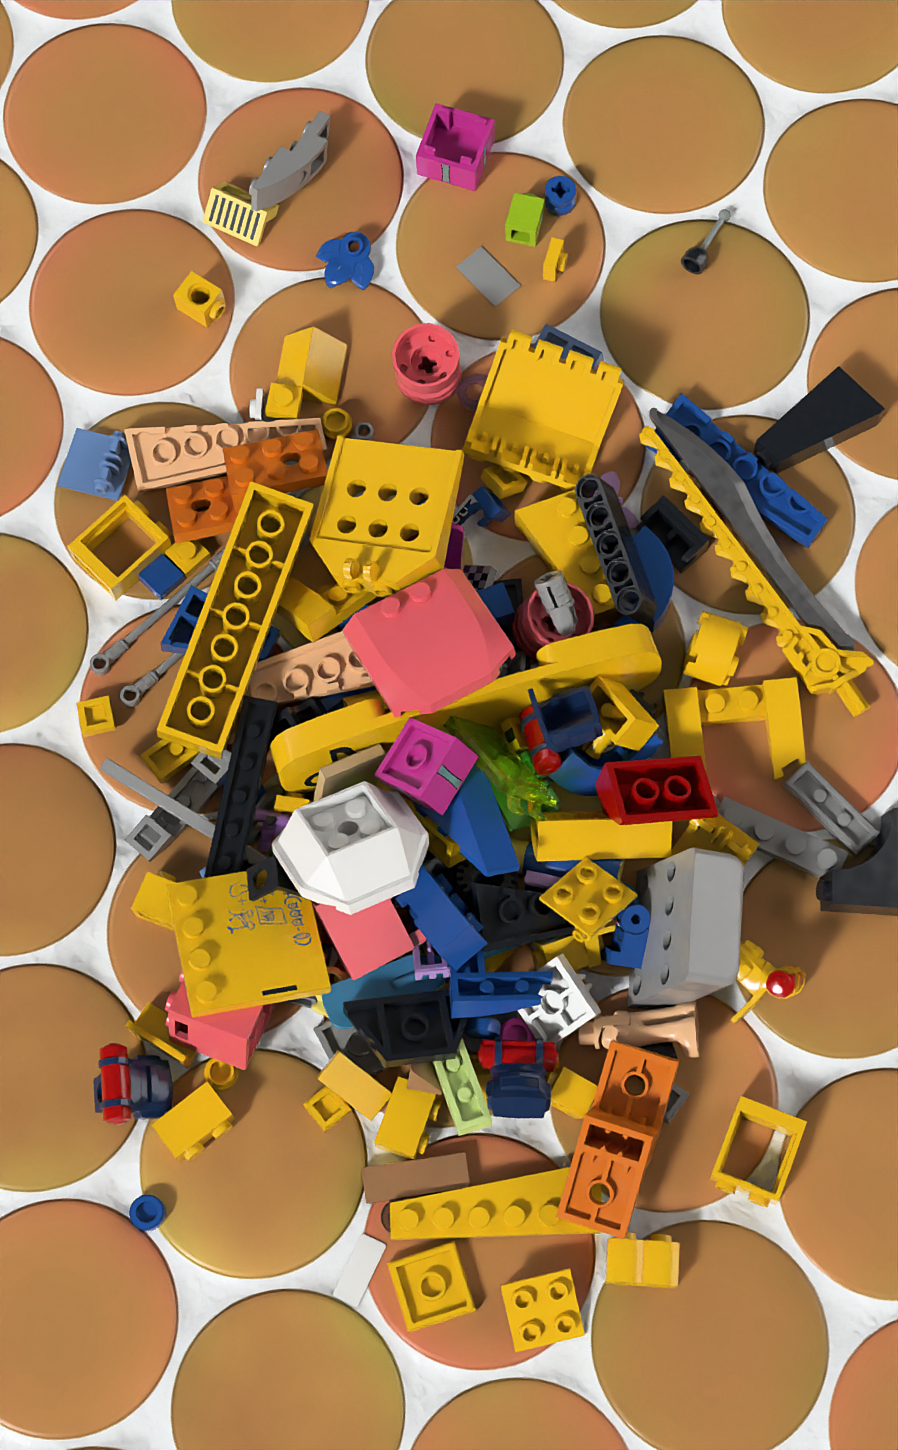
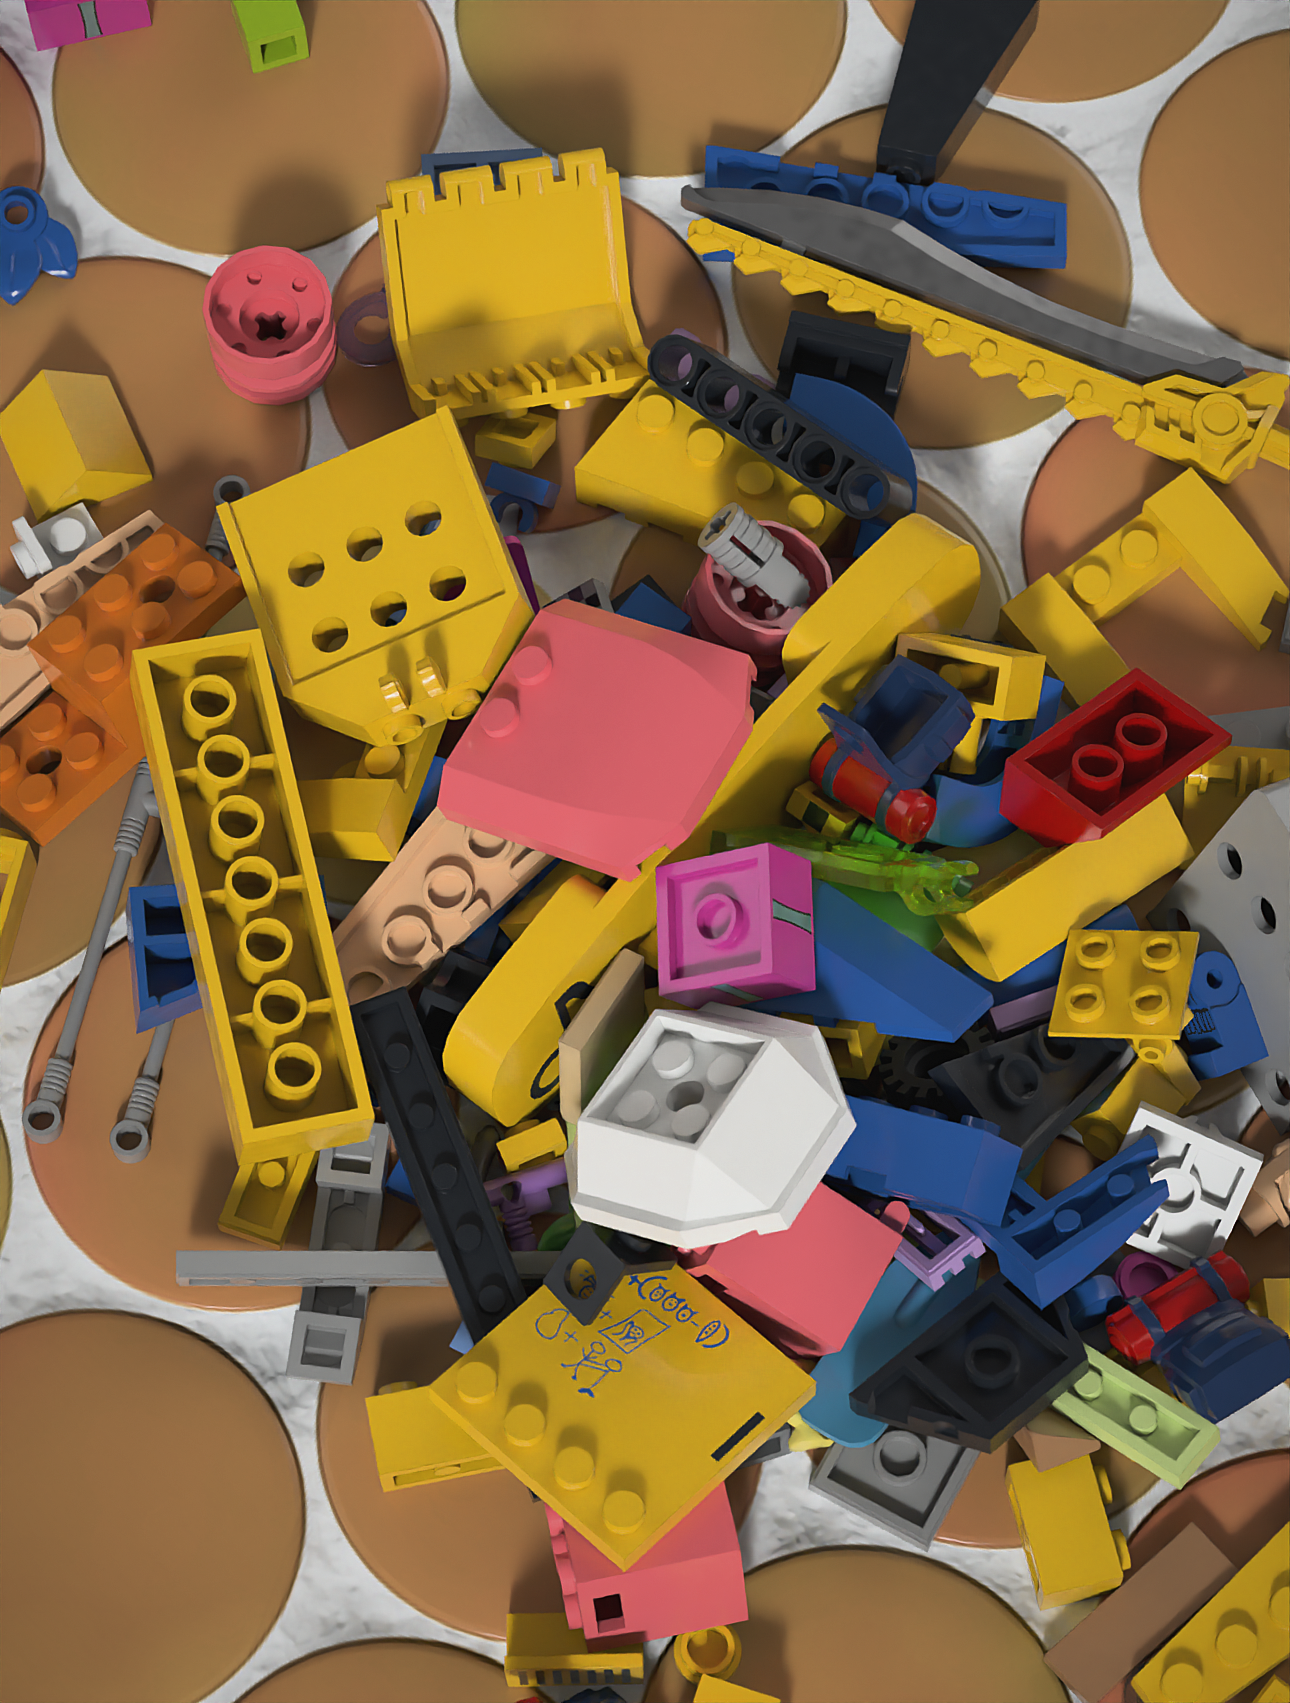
camera: 35 degrees left, 5 degrees down
yellow plate [76,695,117,737] -> none
blue tile [138,554,185,601] -> none
yellow plate [164,539,211,578] -> none
yellow plate [265,382,304,420] -> none
yellow tile [303,1086,352,1133] -> none
yellow tile [316,1050,392,1121] -> none
yellow plate [321,408,353,440] -> none
light grey sticker [456,246,521,307] -> none
yellow plate [543,237,568,282] -> none
yellow brick [682,611,748,686] -> none

